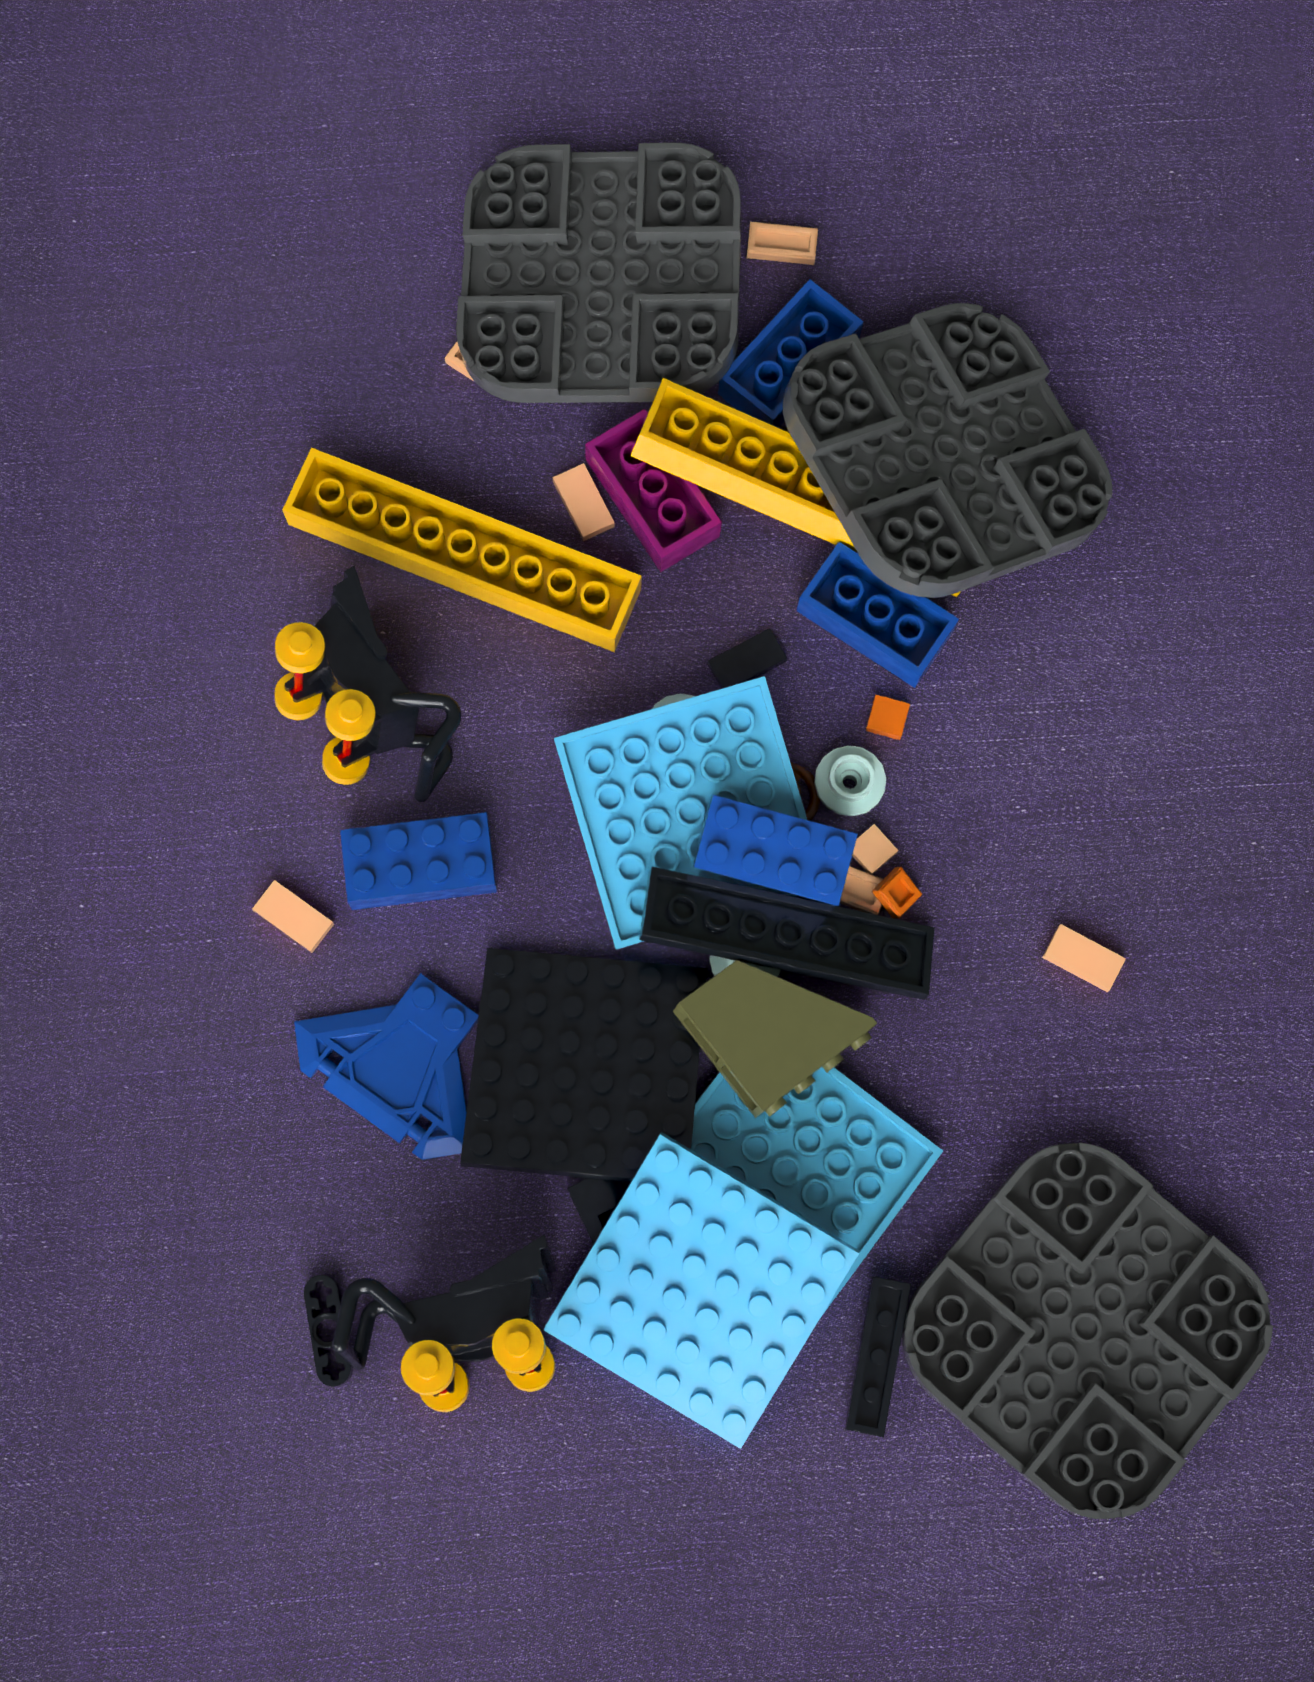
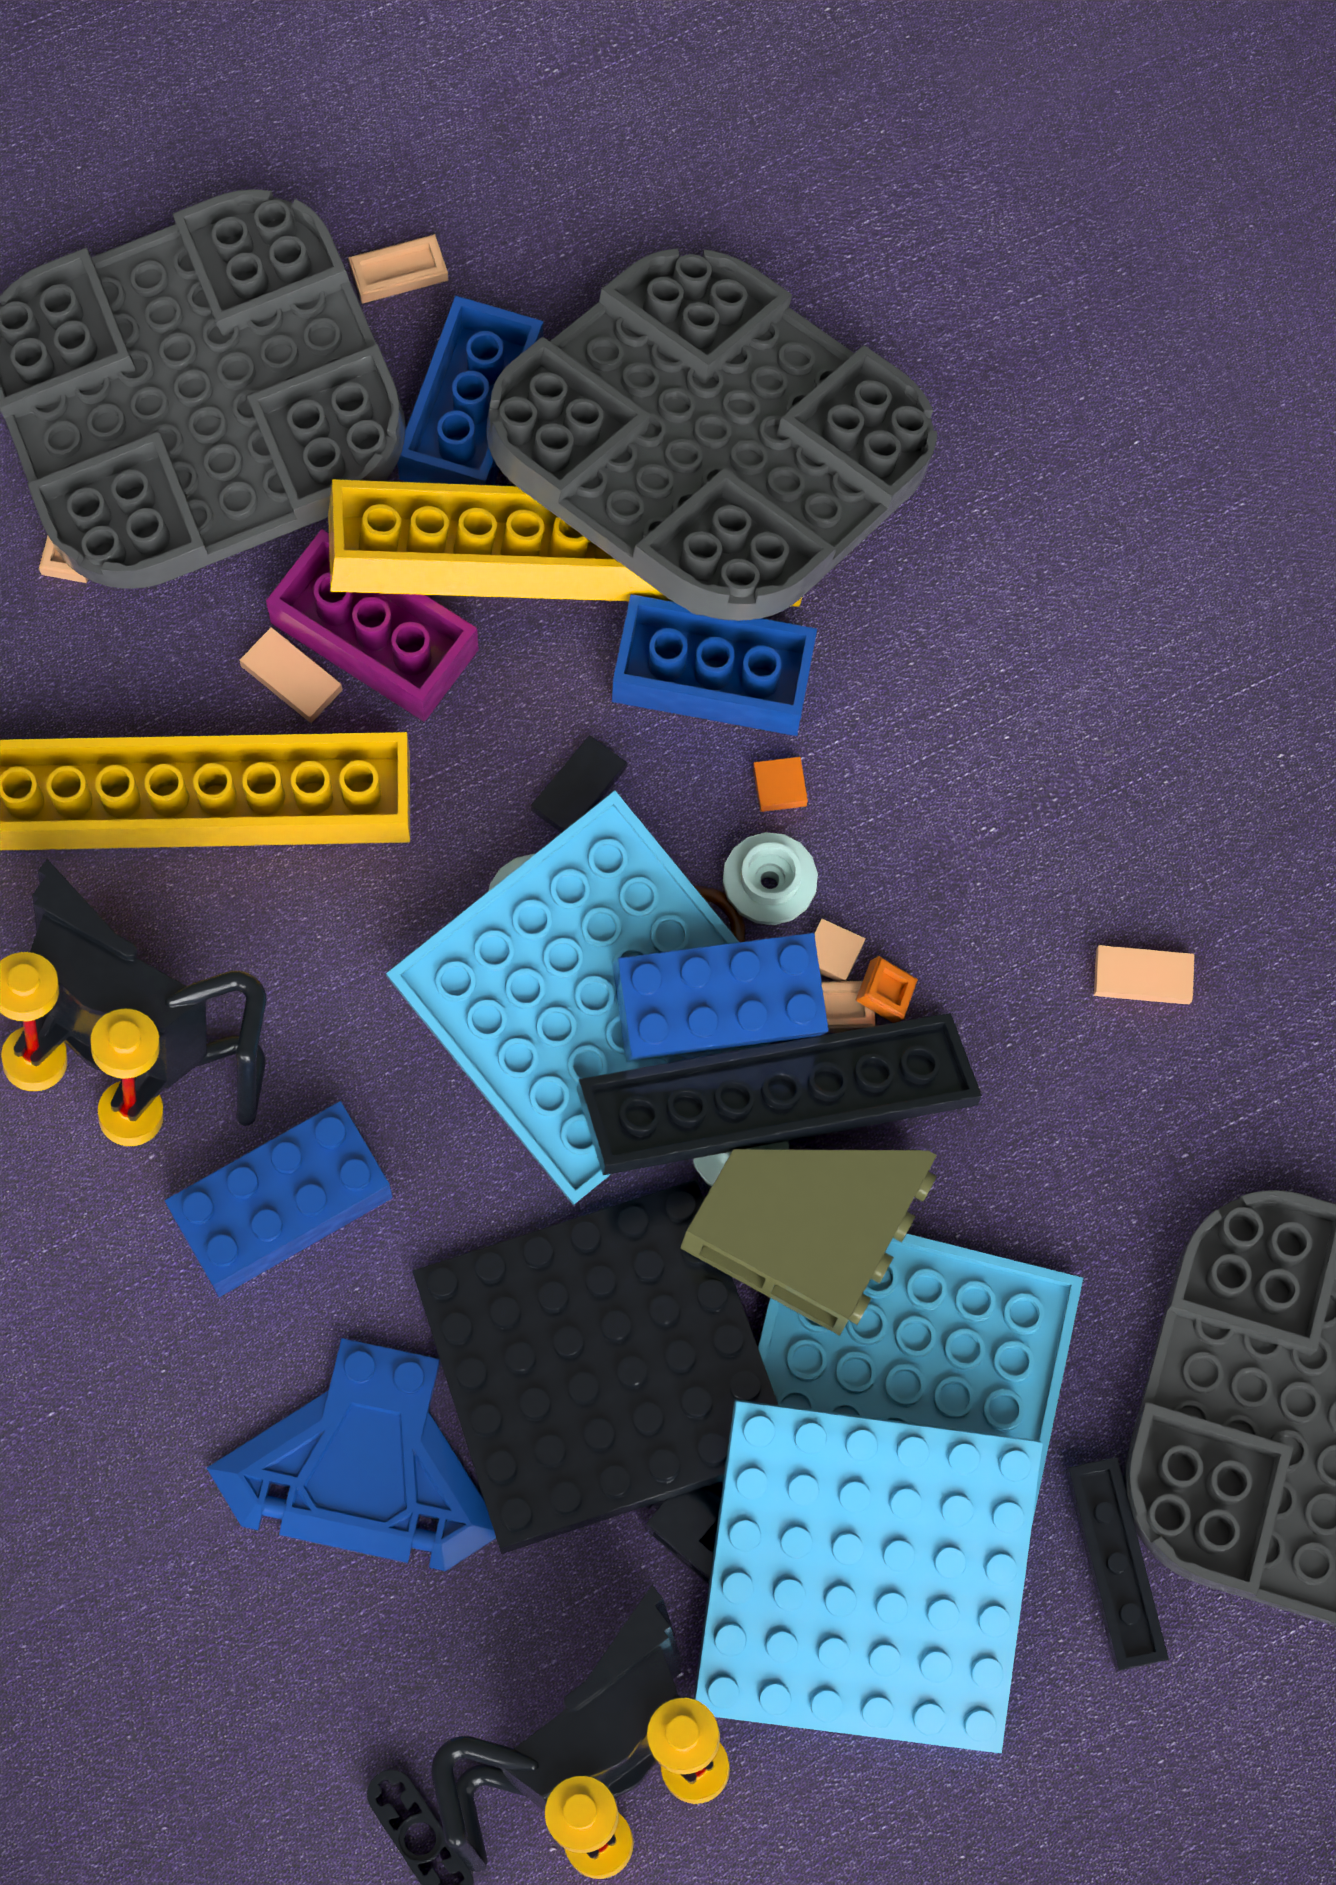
camera: 25 degrees left, 5 degrees down
light nougat tile [252,880,334,953] -> none

